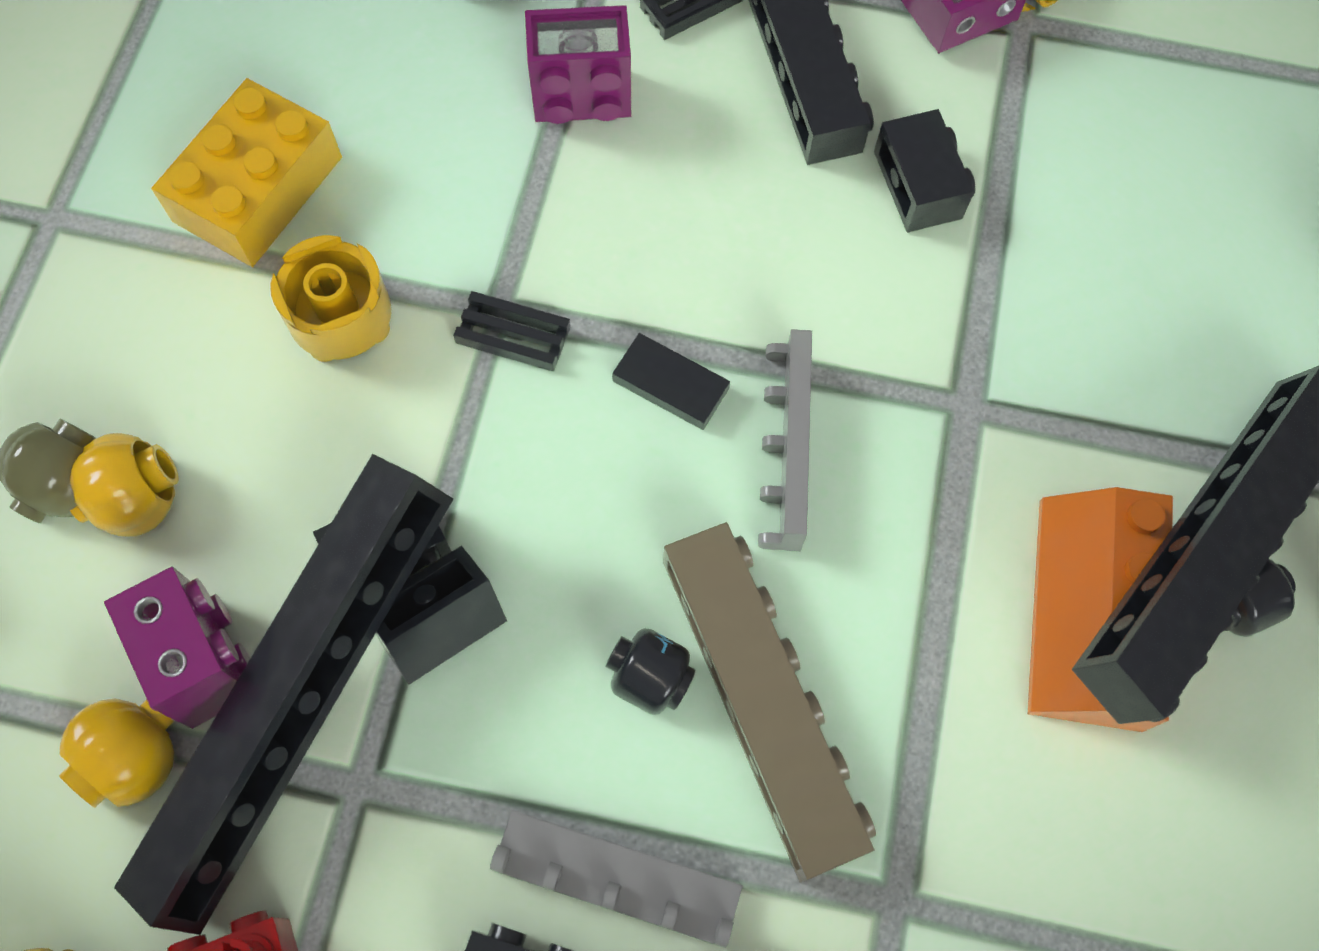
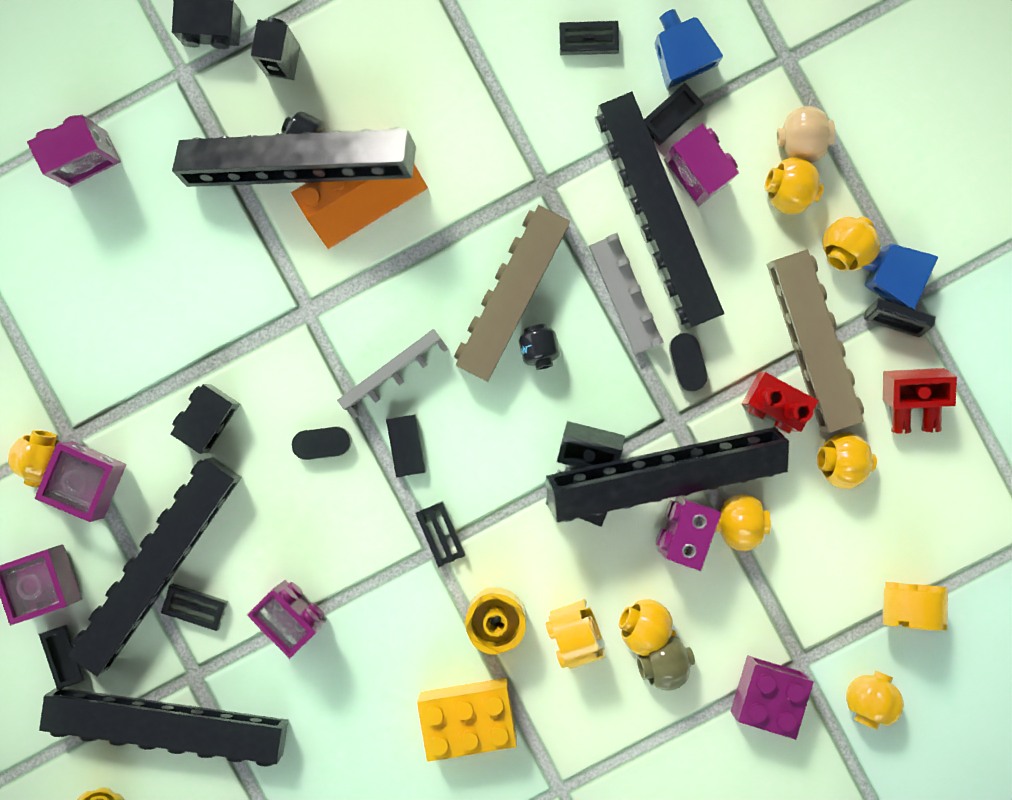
camera: 135 degrees left, 20 degrees up
none -> black tile [291,426,352,460]
none -> yellow brick [545,599,606,669]
none -> black tile [669,333,707,391]

